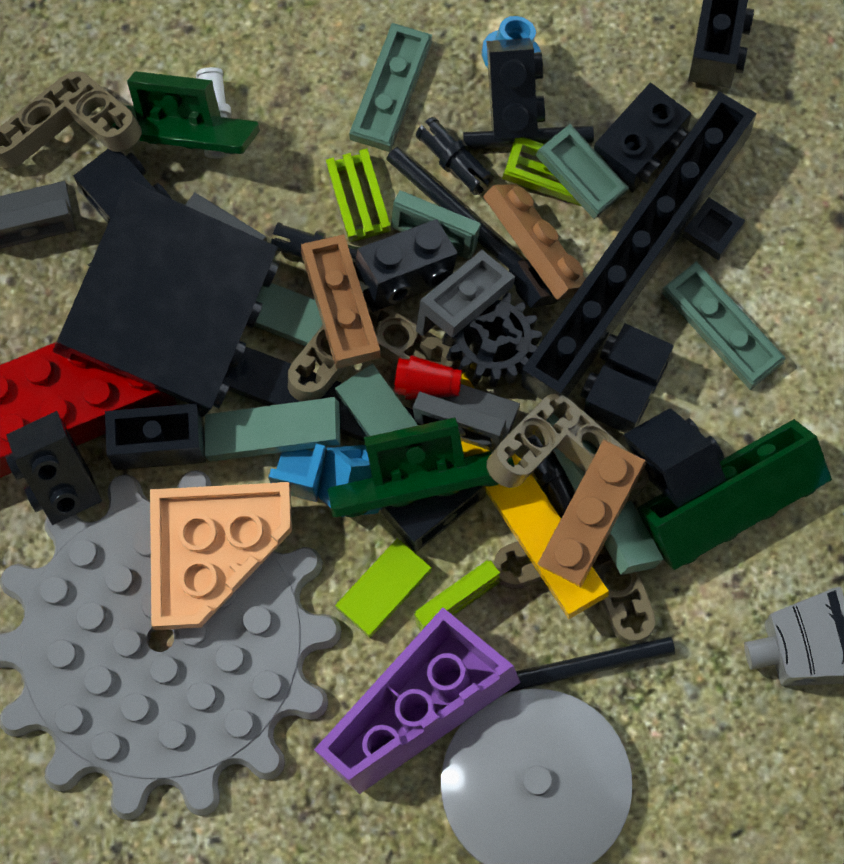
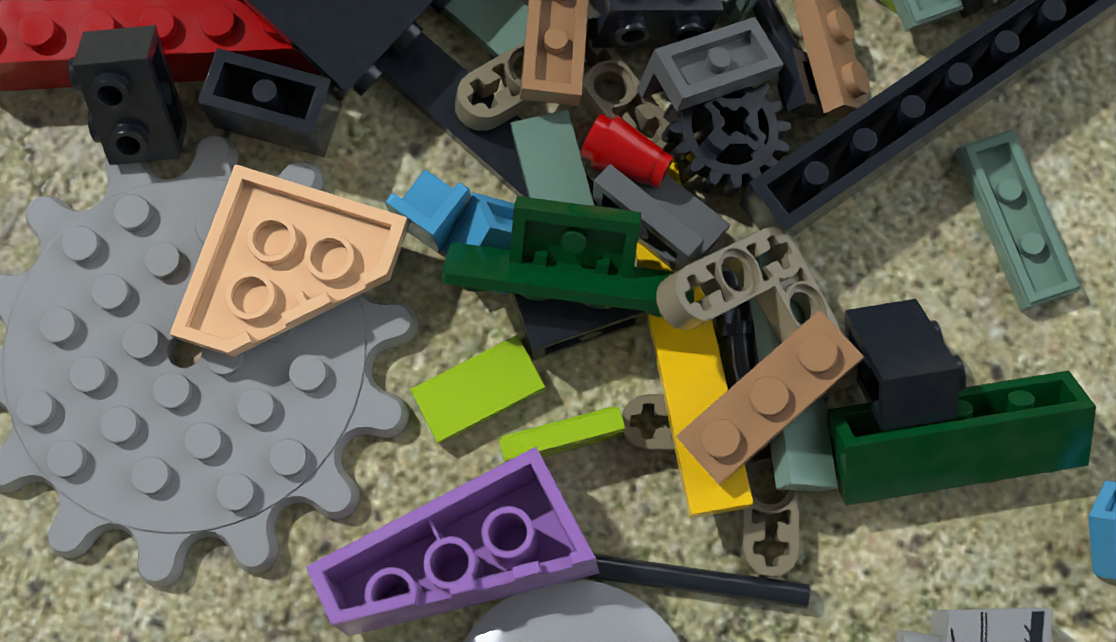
camera: 15 degrees right, 5 degrees up
sand green tile [205,397,340,462] -> none
black piece [580,323,674,433] -> none
black plate [682,197,745,261] -> none

